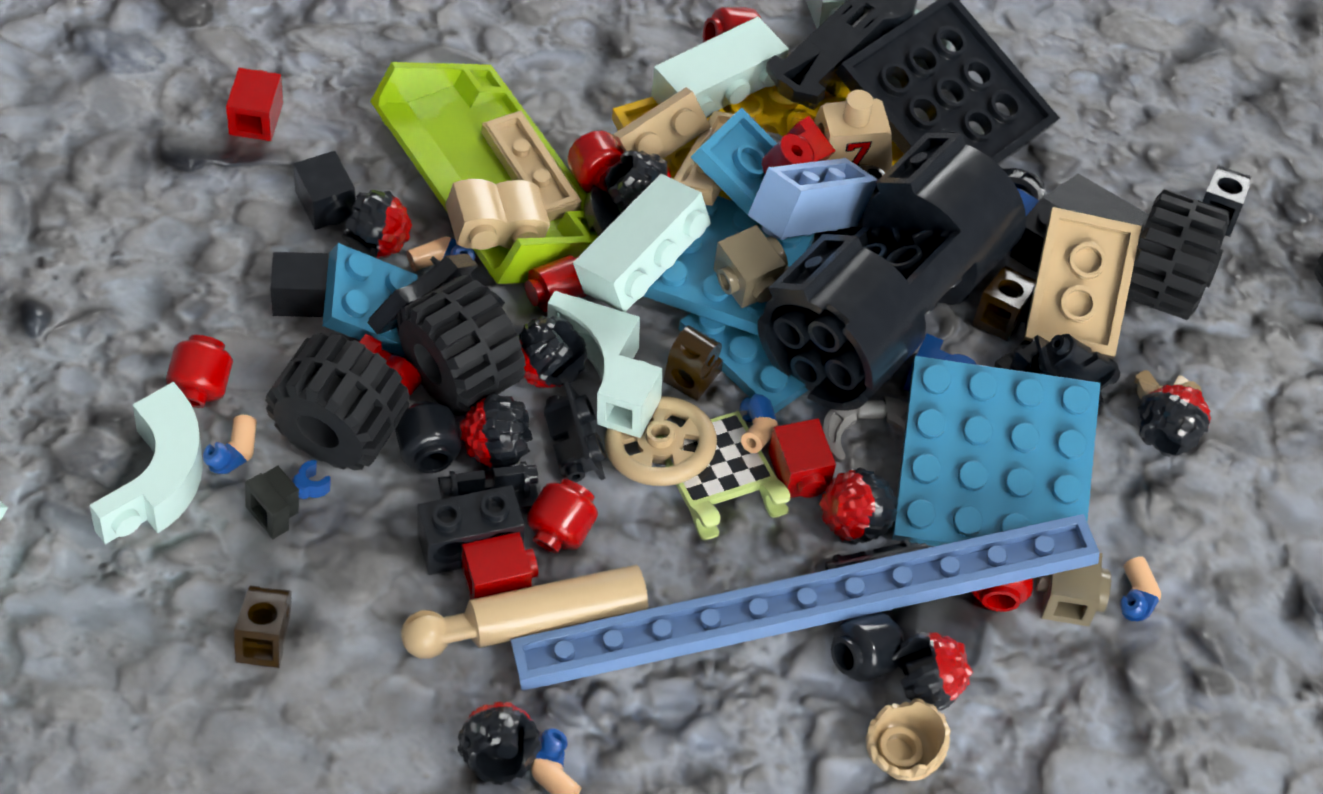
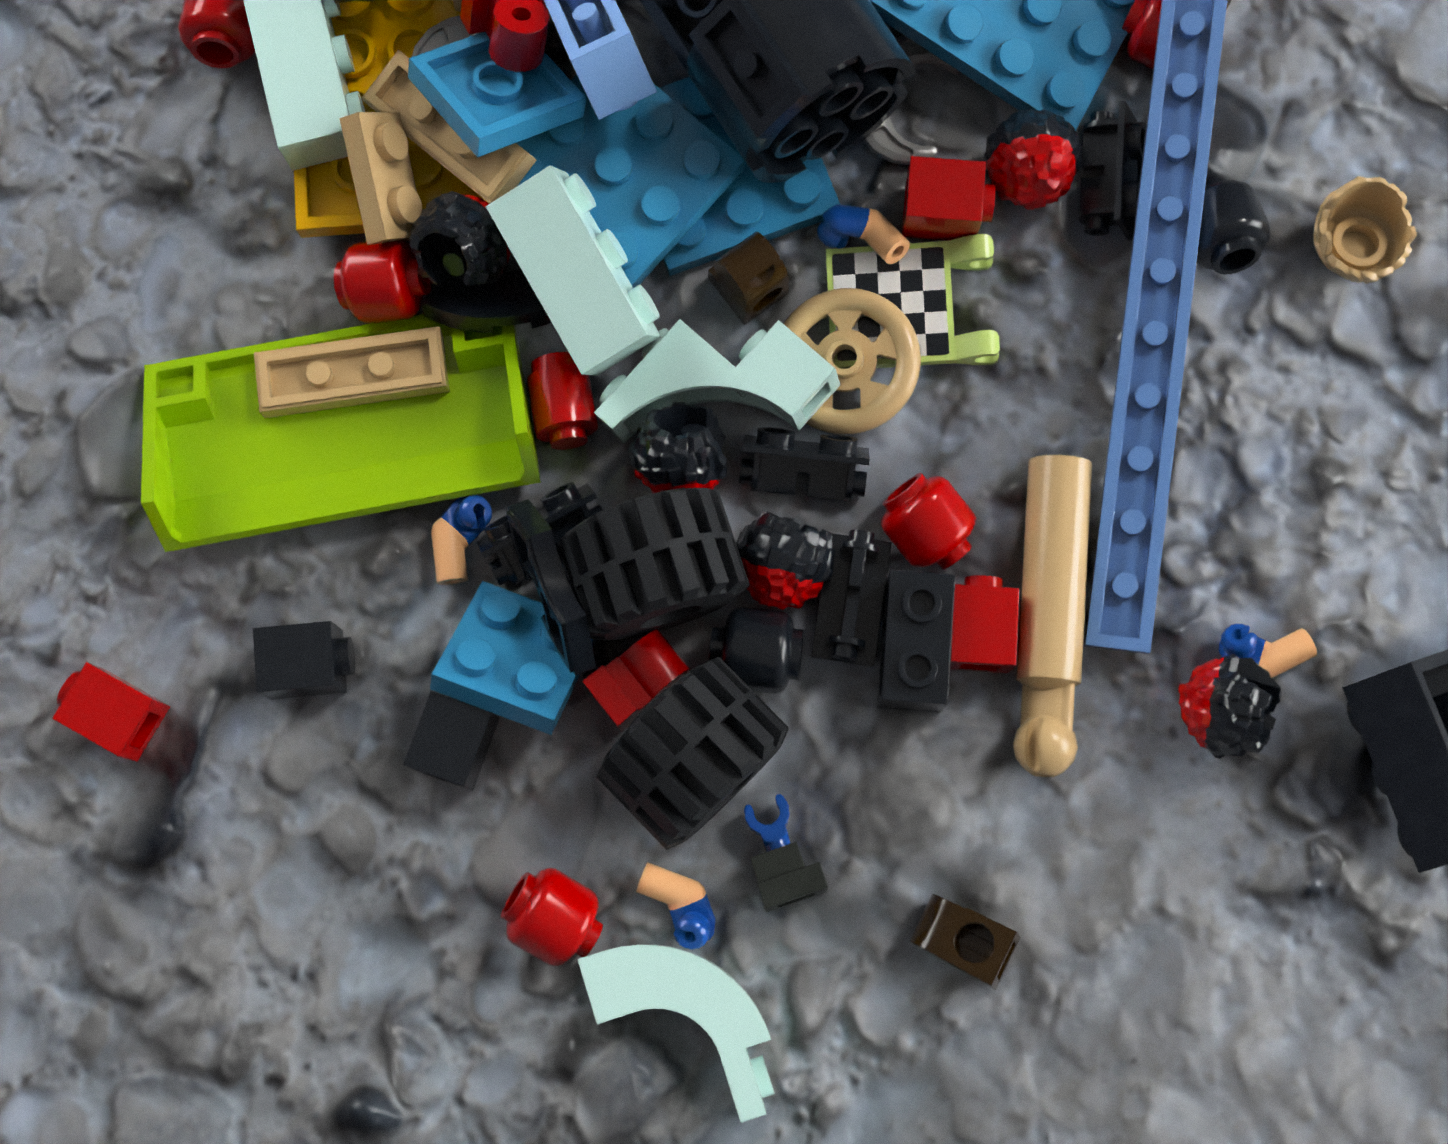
camera: 60 degrees left, 25 degrees up
black piece [342,190,412,259] -> none
tan brick [446,179,550,250] -> none
dark tan brick [714,225,789,308] -> none
piece [892,632,973,711] -> none

